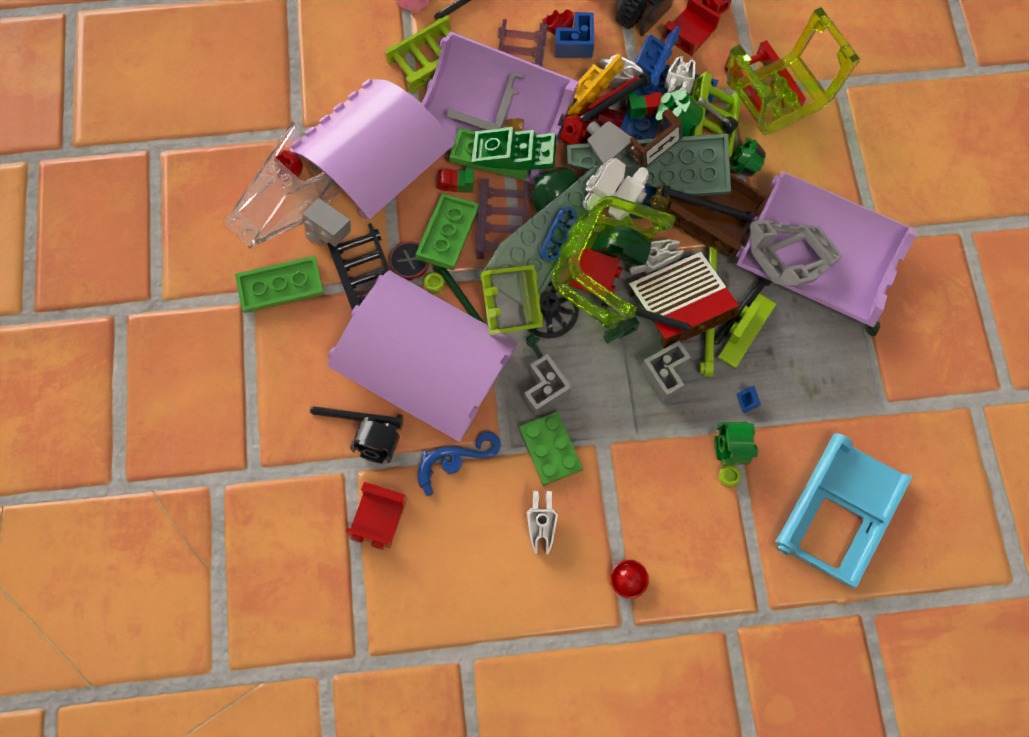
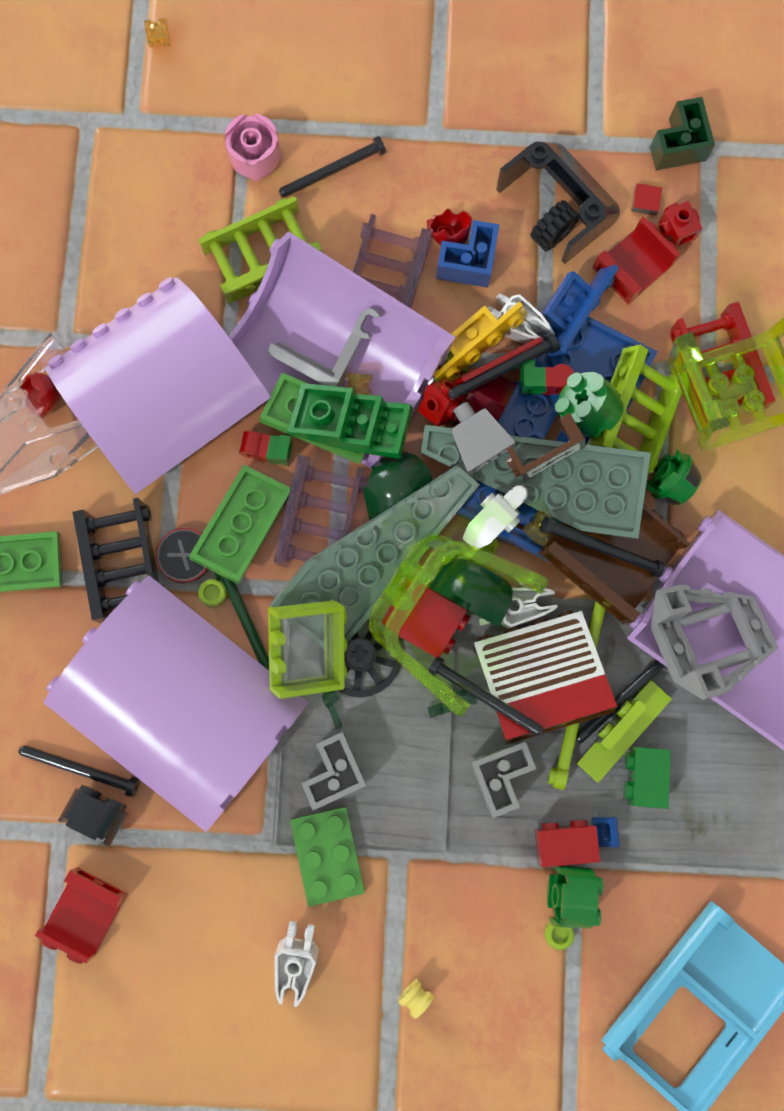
camera: 10 degrees right, 10 degrees up
light grey brick [302,198,351,247] -> none
blue plant [417,432,501,496] -> none
blue beam [540,206,577,262] -> none
white hinge [583,158,626,211] -> none
red hat [610,560,649,598] -> none
white hinge [664,56,695,94] -> none
hinge [698,98,738,134] -> none
none -> light yellow wheel [397,979,434,1019]
none -> red brick [534,819,600,867]
none -> green brick [623,747,671,809]

